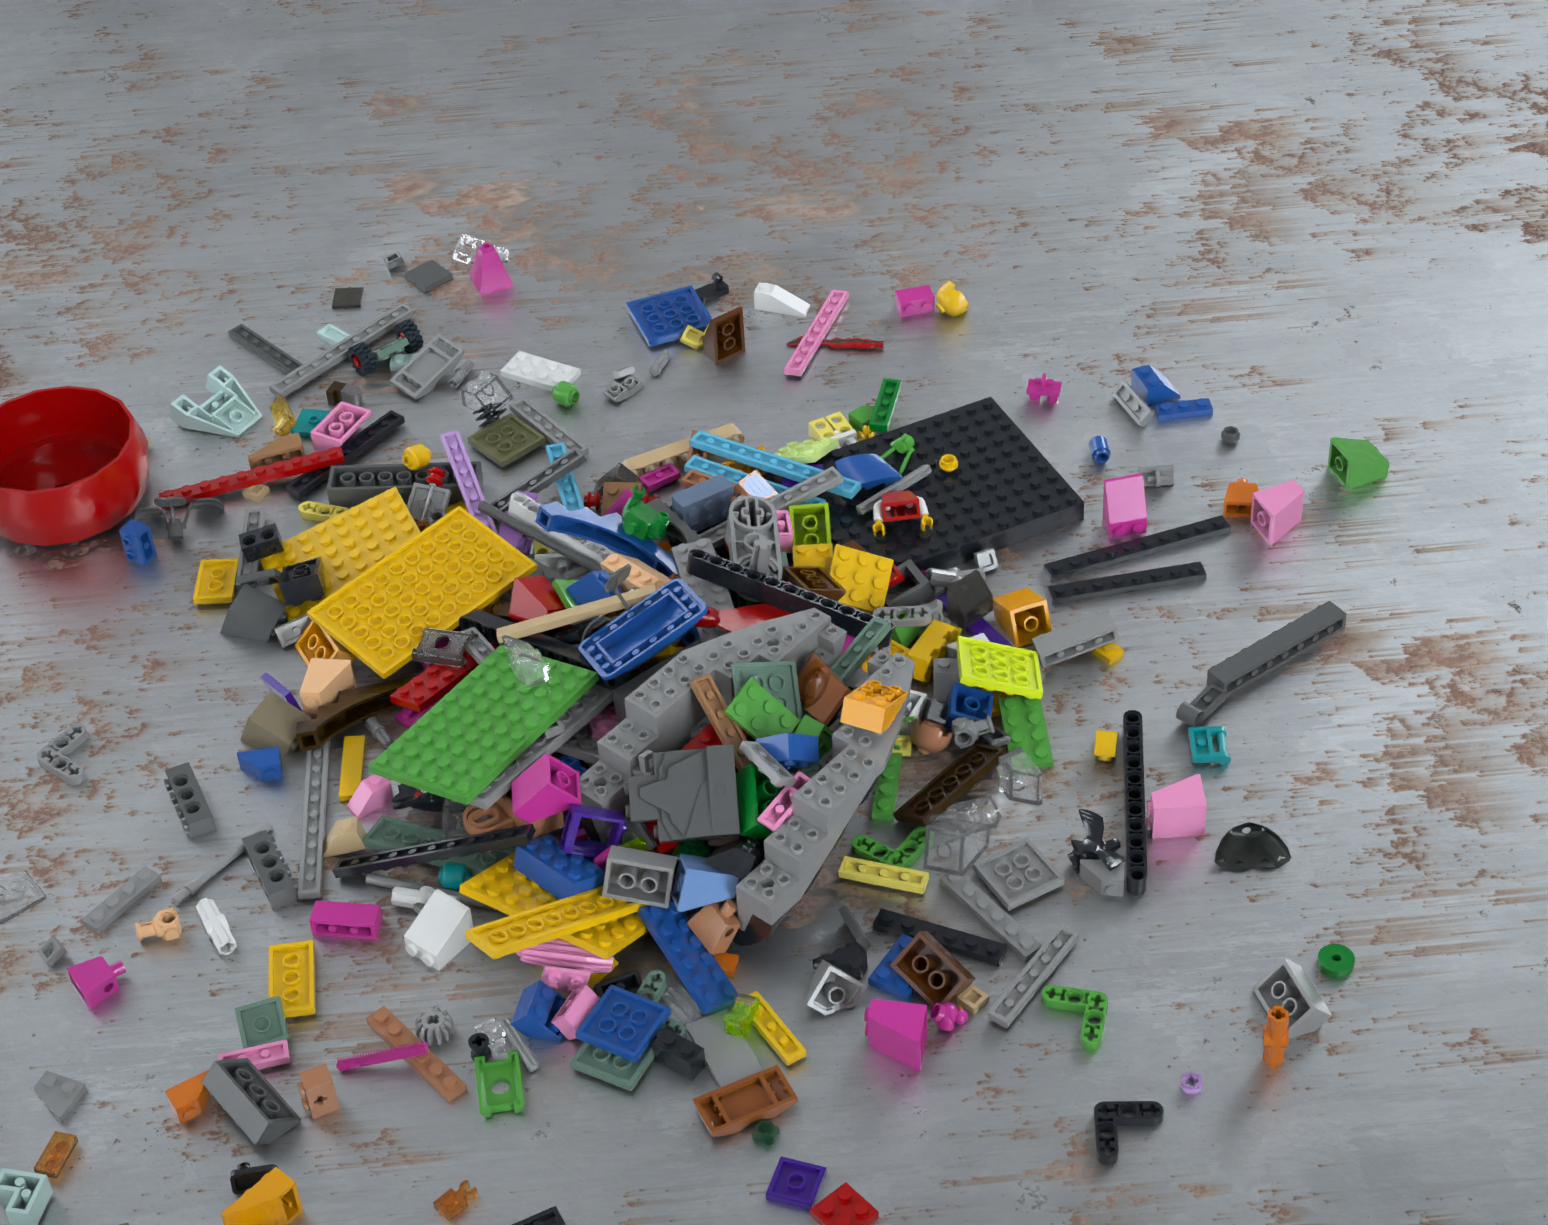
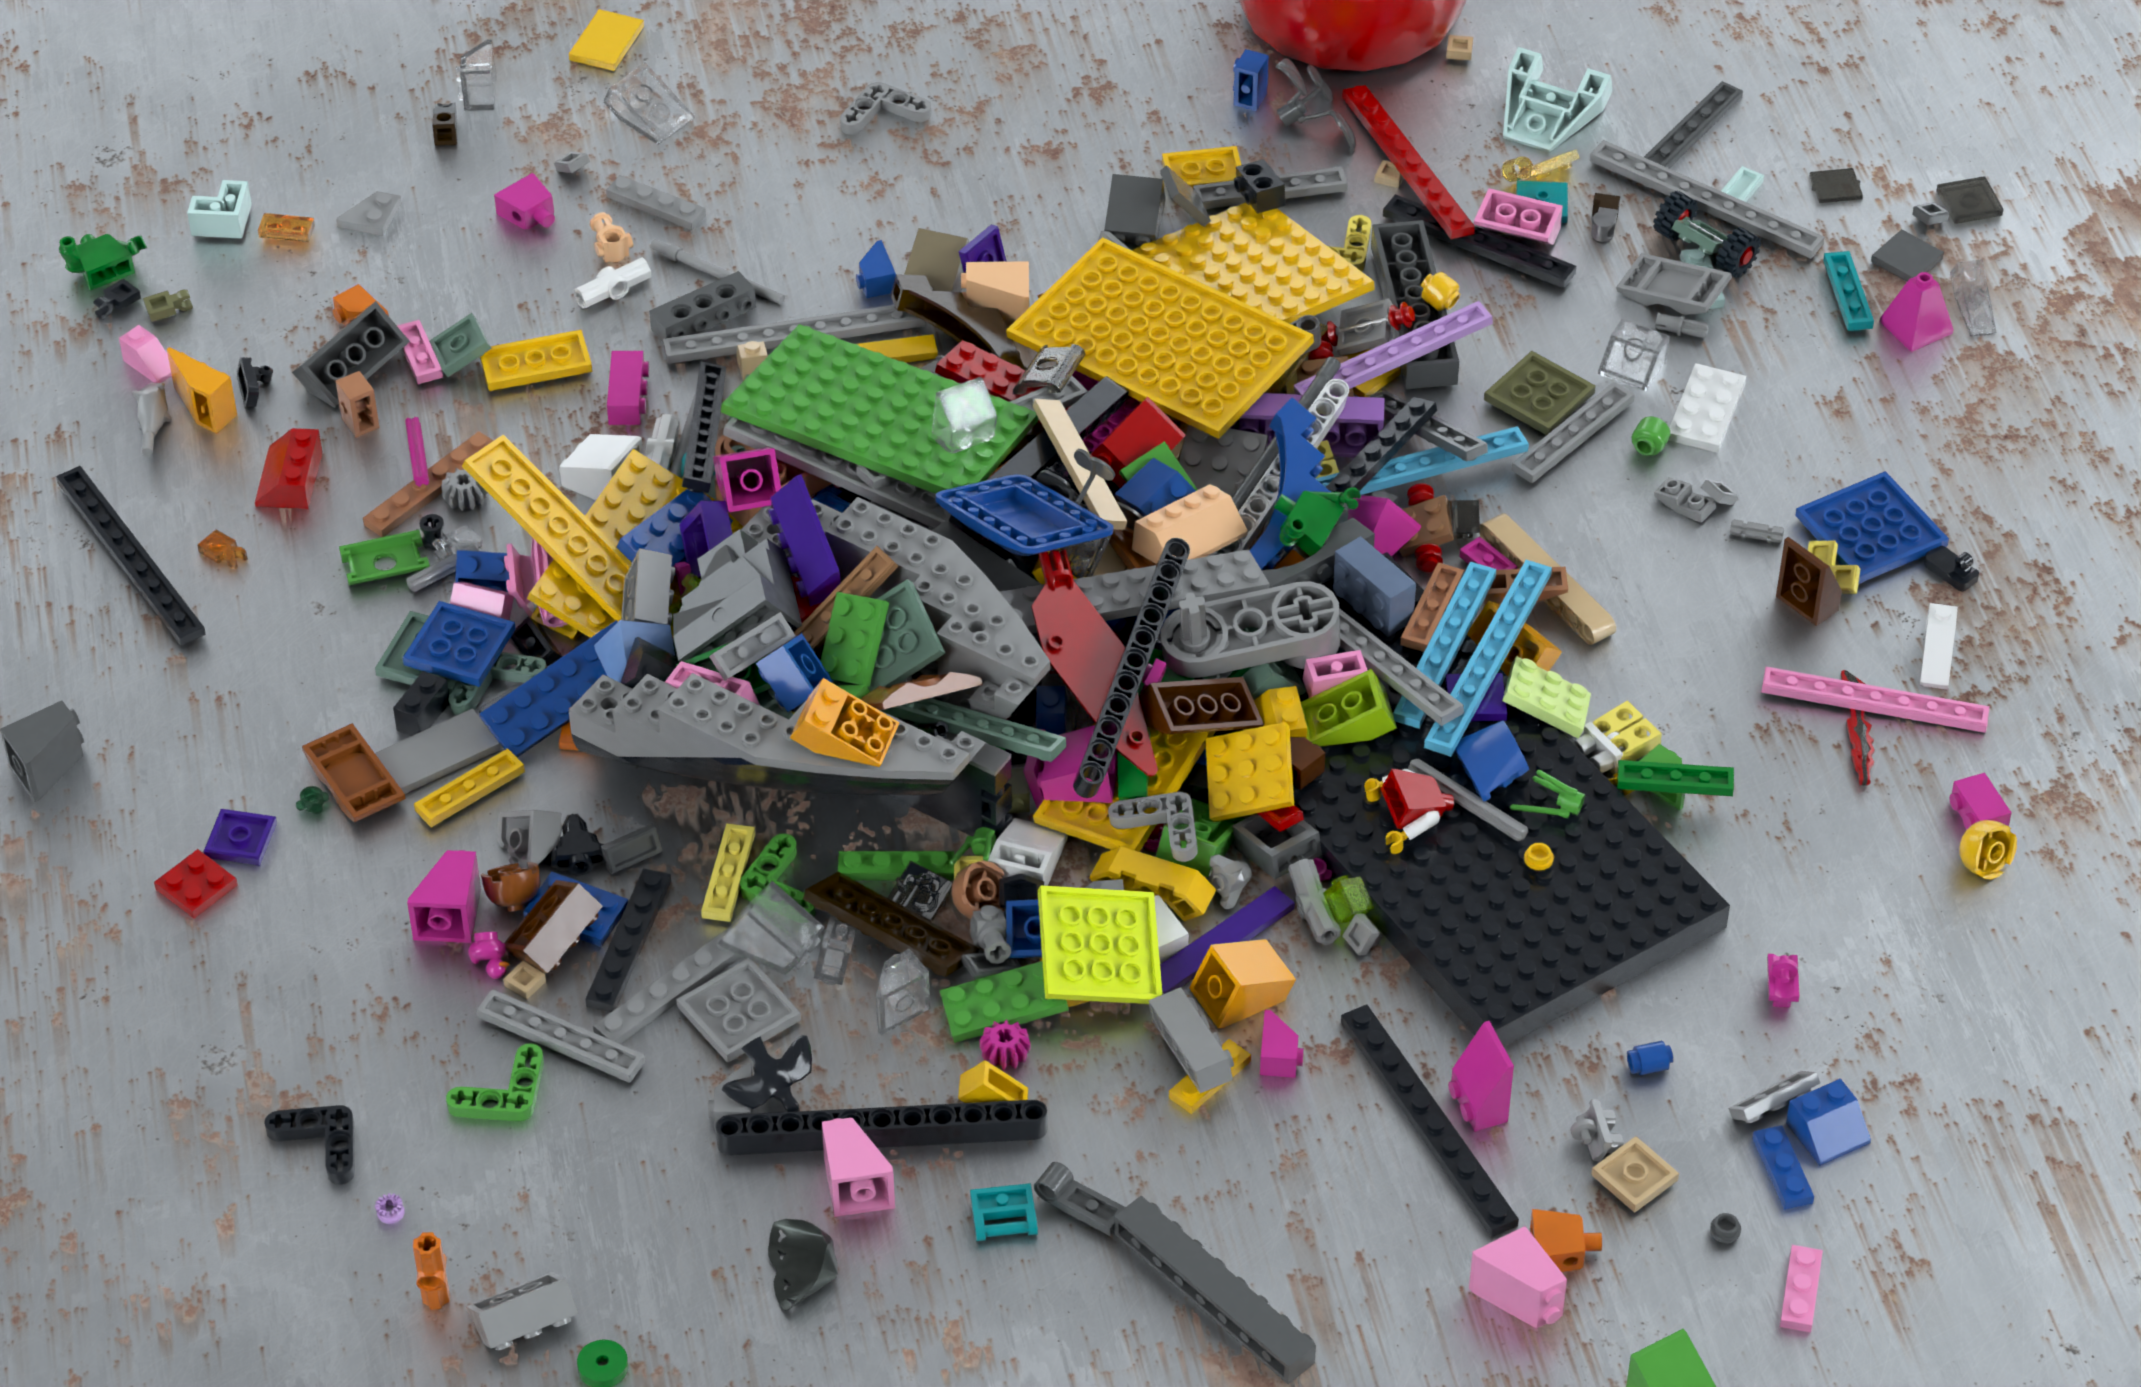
camera: 80 degrees right, 5 degrees up
dark grey brick [164,762,217,839] -> none
medium nougat slope [248,433,305,469] -> none
black slope [279,556,326,607] -> none
black piece [473,402,507,428] -> none
clear neon green leg [723,993,760,1039] -> none
torso [731,470,778,503] -> none
clear smoke slope [947,569,993,629] -> none
black plate [1047,561,1207,605] -> none
none -> red slope [255,428,323,509]
none -> dark orange cylinder [481,862,540,911]
none -> dark purple slope [768,475,841,606]
none -> piece [887,861,953,922]
none -> dark pink gear [980,1019,1031,1071]
none -> dark pink slope [1260,1010,1304,1078]
none -> clear neon green brick [1323,876,1374,924]
none -> black plate [1326,397,1437,493]
none -> tan plate [1591,1136,1679,1213]
none -> bright pink plate [1780,1245,1823,1332]
none -> teal plate [1823,251,1874,331]
none -> clear smoke tile [1936,176,2004,224]

